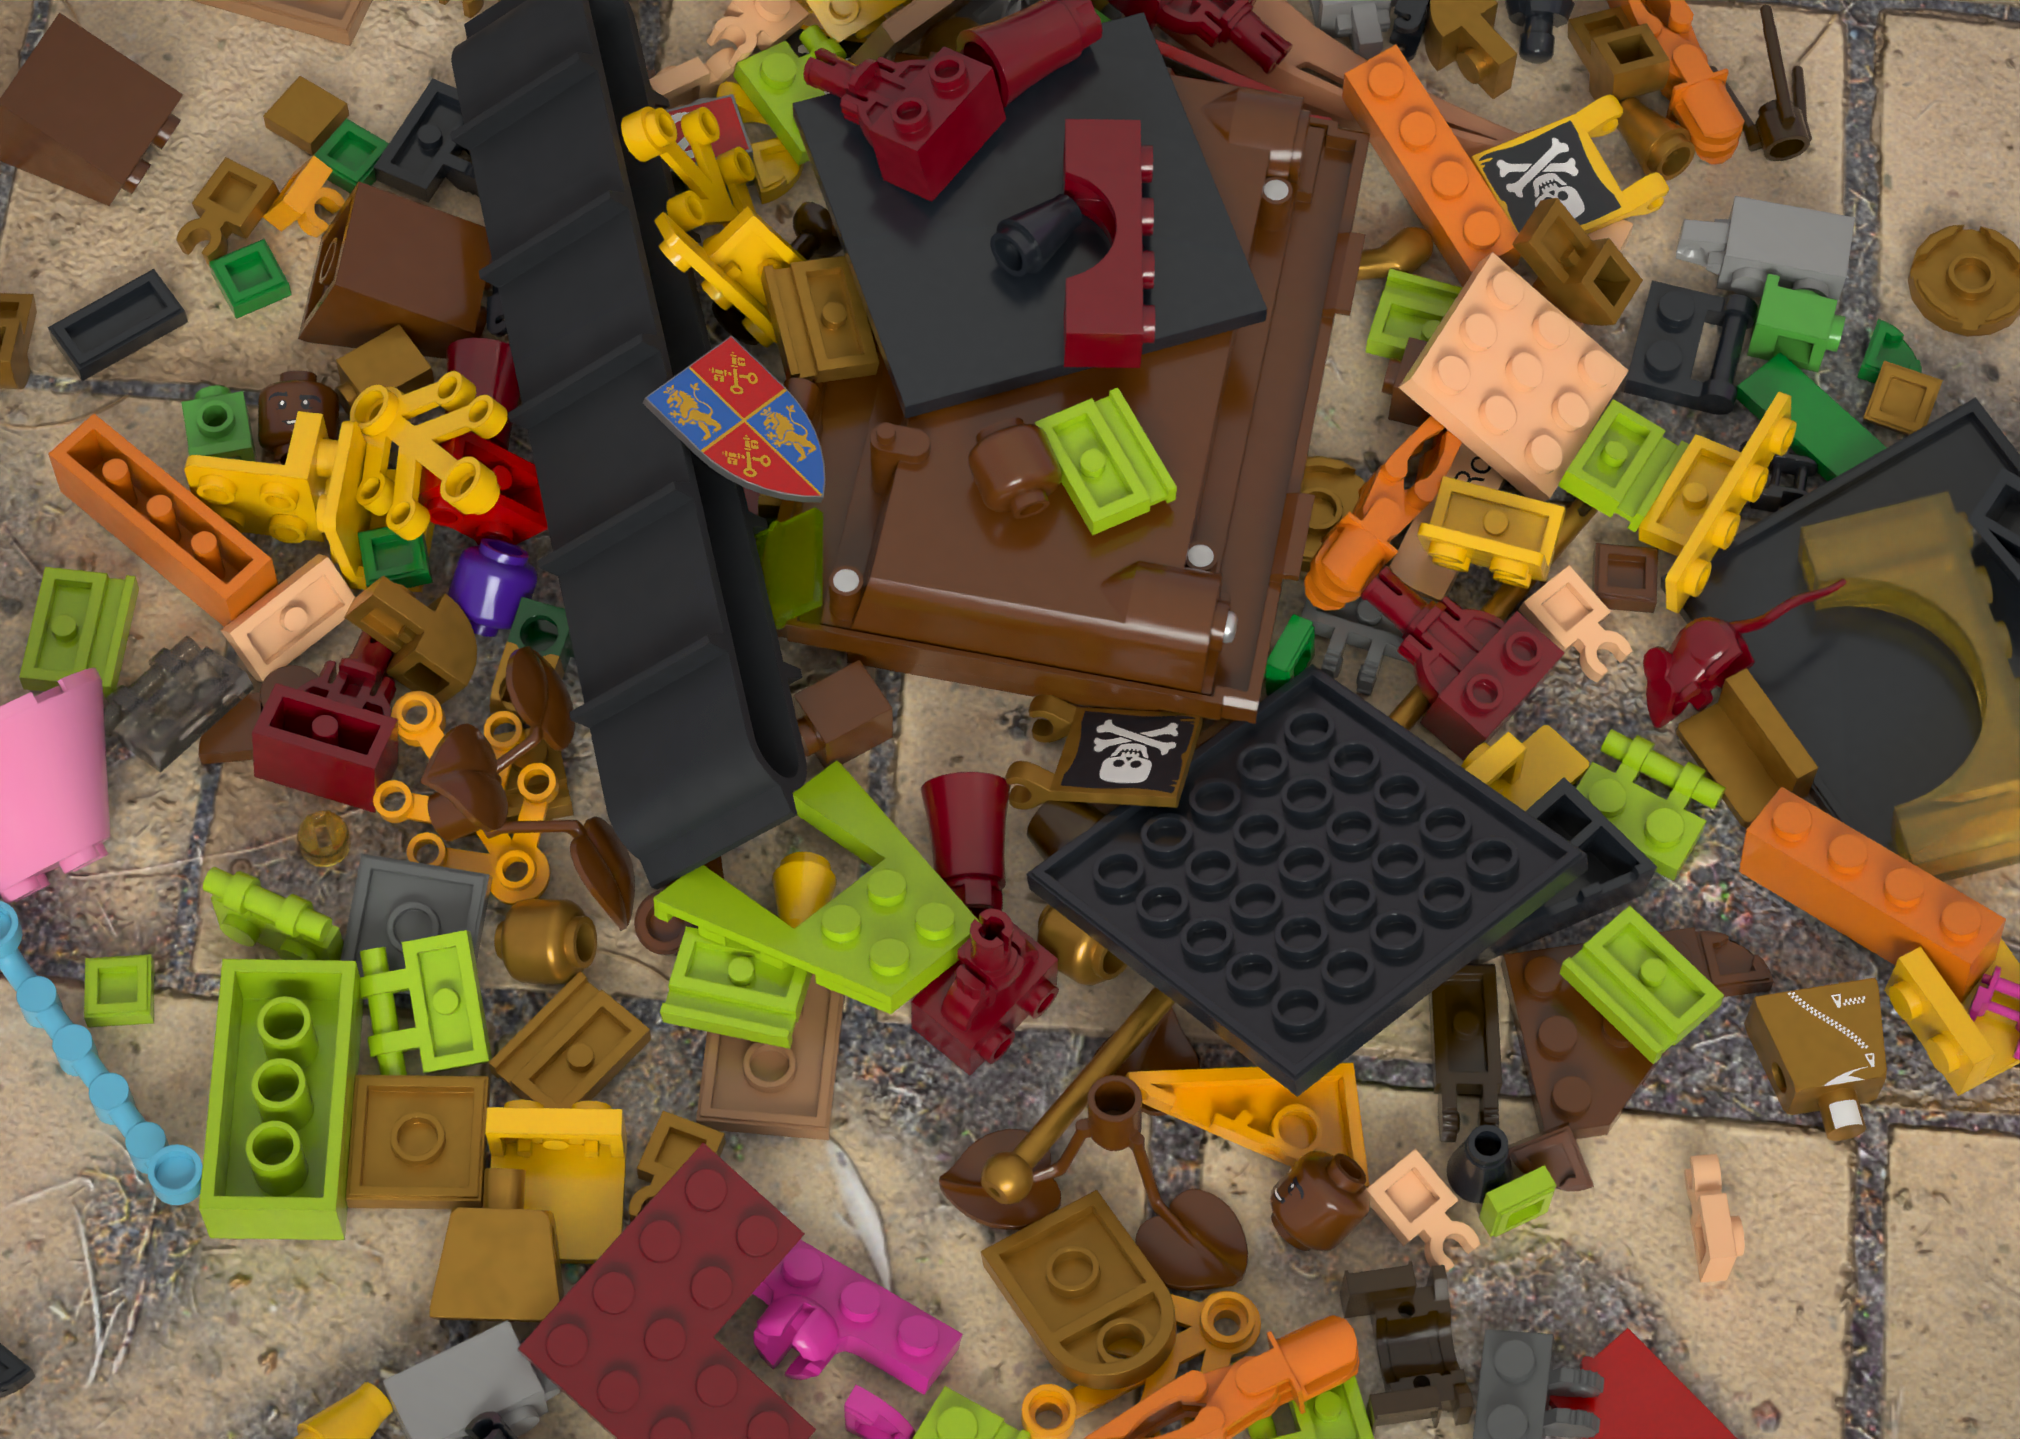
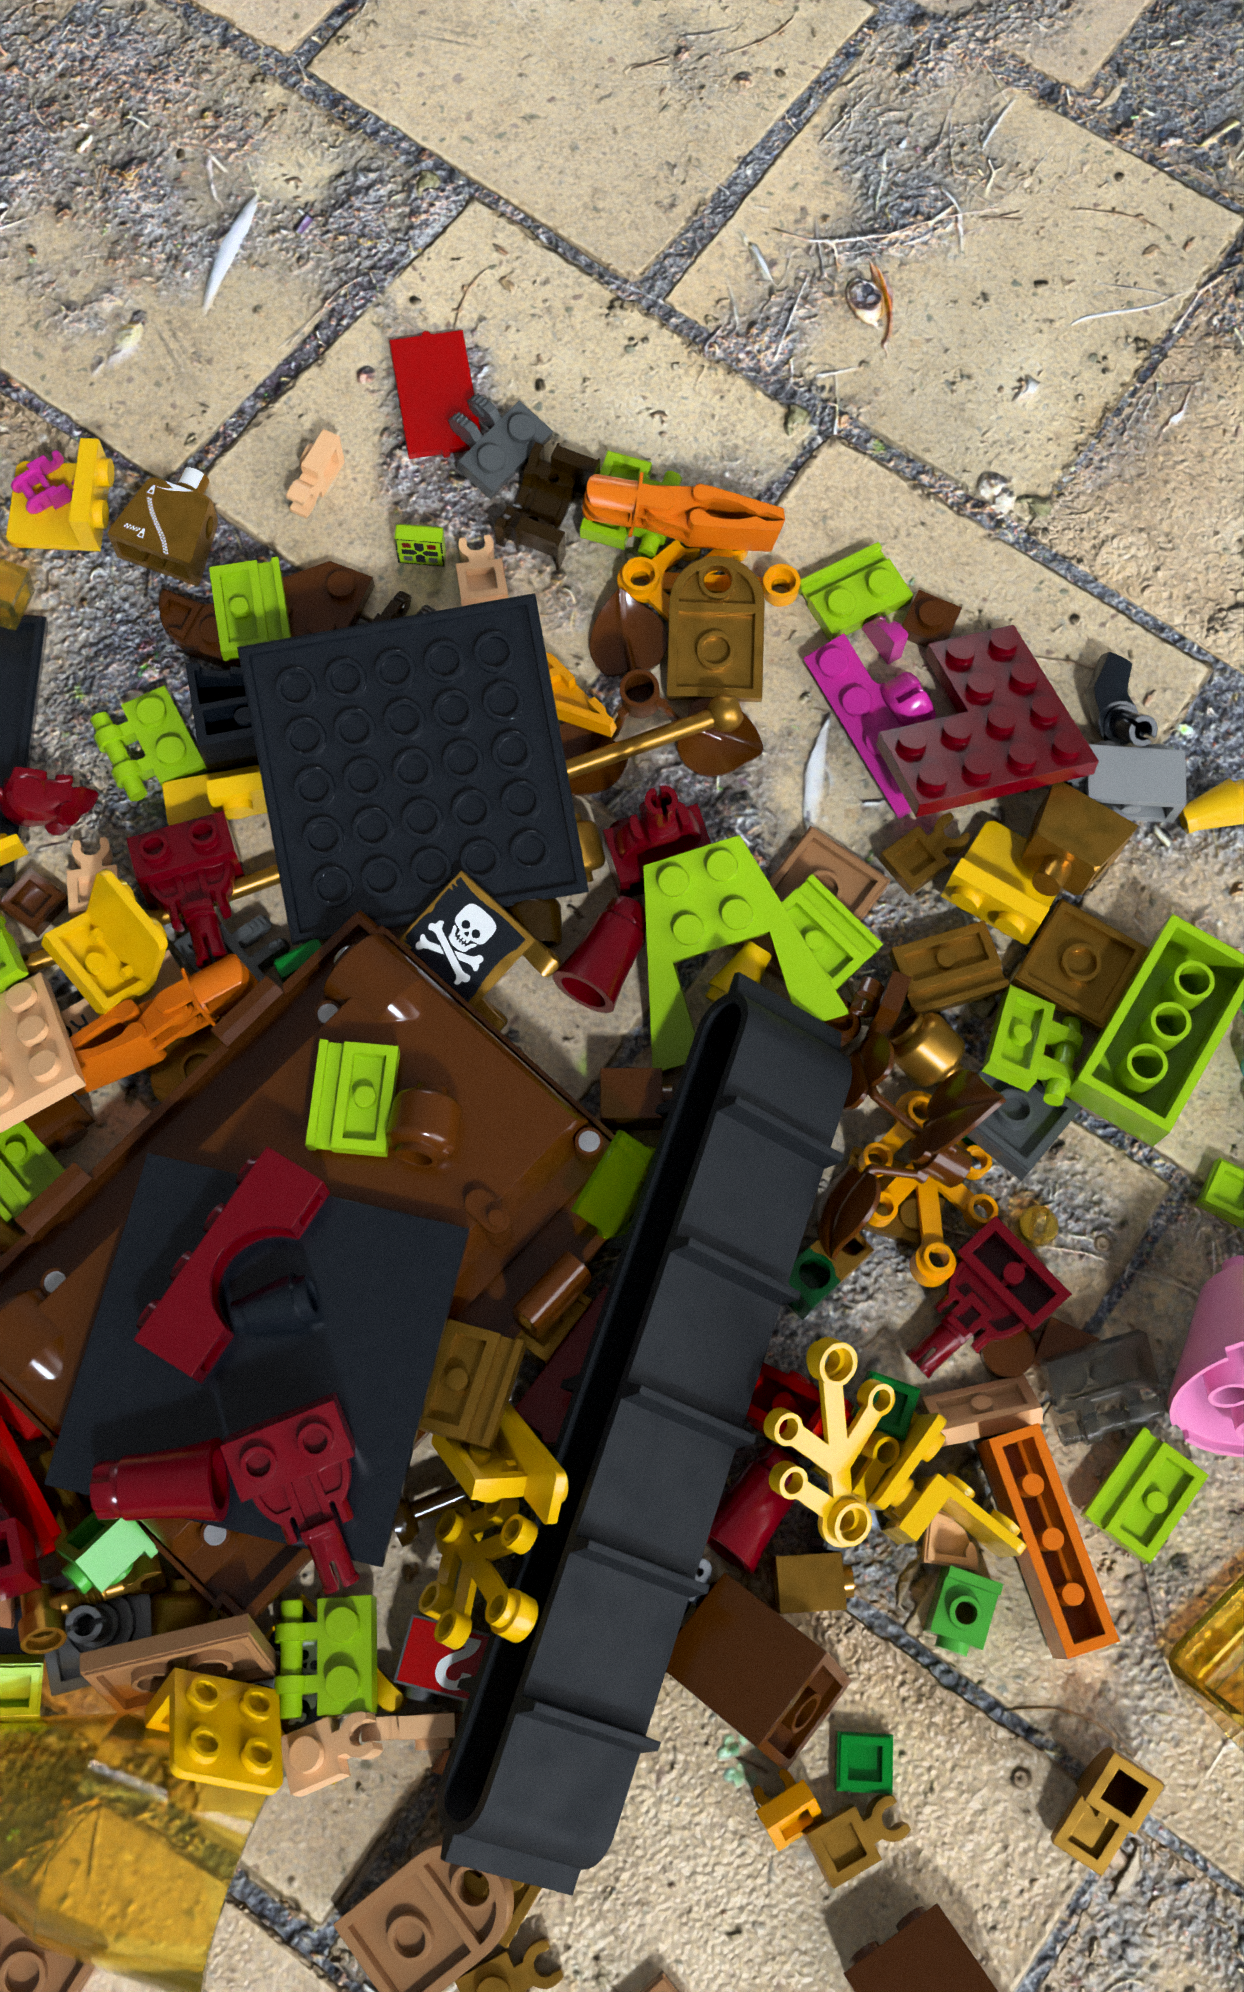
camera: 150 degrees left, 10 degrees up
black tile [48,269,188,381] -> none
lime plate [203,866,344,961] -> none
reddish brown head [258,371,339,465] -> none
pearl gold tile [263,76,349,156] -> none
green tile [313,118,389,194] -> none
pearl gold brick [344,576,477,705] -> none
black hinge [374,78,479,203] -> none
dark purple head [447,538,538,637] -> none
shield [643,335,825,503] -> none
yellow tile [750,137,804,205] -> none
reddish brown head [1270,1151,1370,1251] -> none
black cone [1446,1125,1513,1204] -> none
reddish brown tile [1508,1122,1594,1192] -> none
pearl gold panel [1676,668,1819,828] -> none
orange brick [1739,787,2006,1004] -> none
none -> reddish brown tile [849,970,912,1037]

